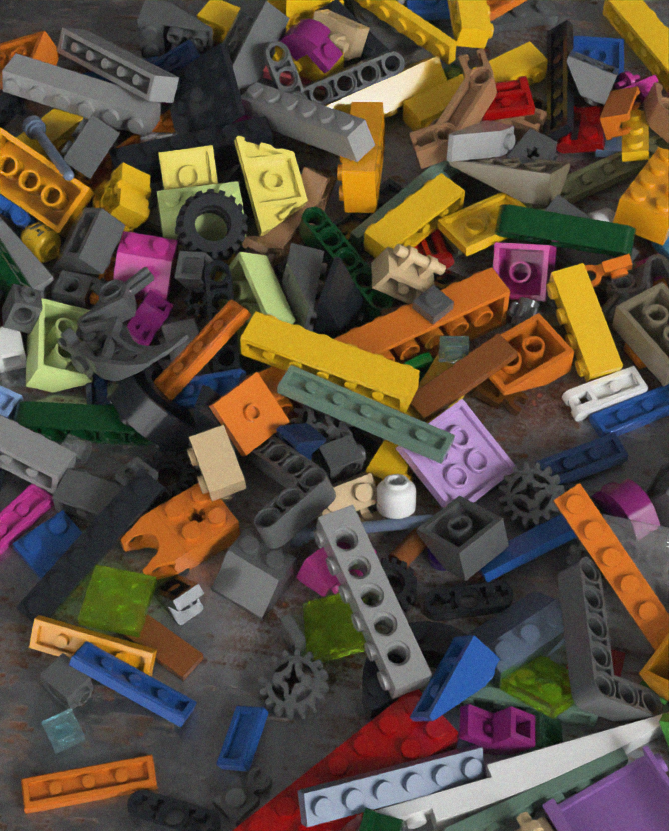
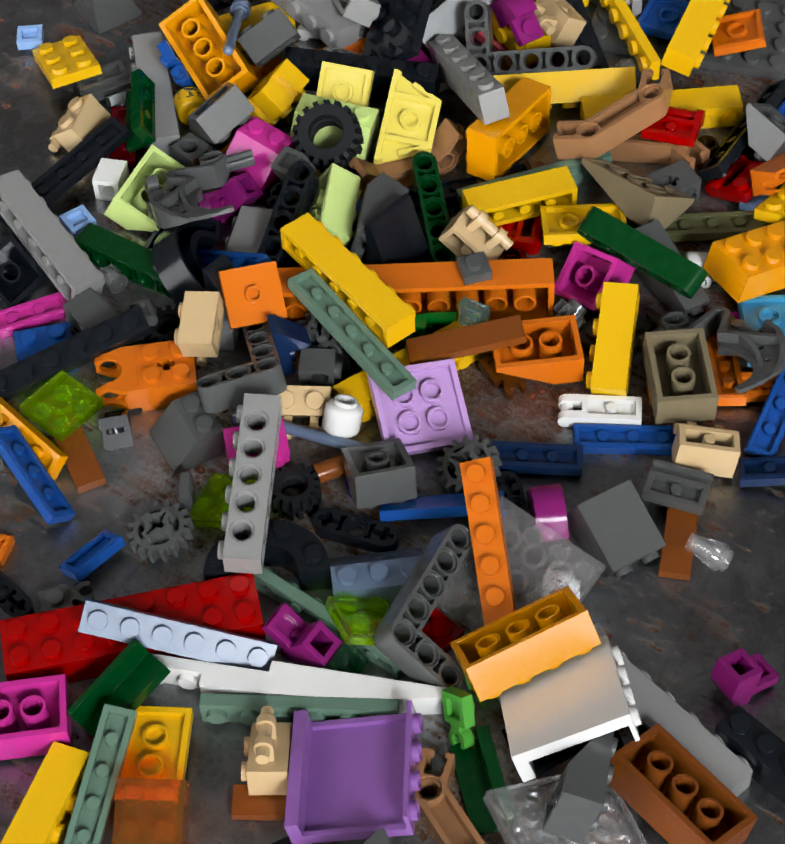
camera: 30 degrees right, 5 degrees down
dark grey brick [2,284,42,334] -> none
orange tile [154,299,251,401] -> none
blue slope [410,635,500,721] -> none
light grey slope [446,120,515,162] -> none
orange plate [585,254,633,288] -> none

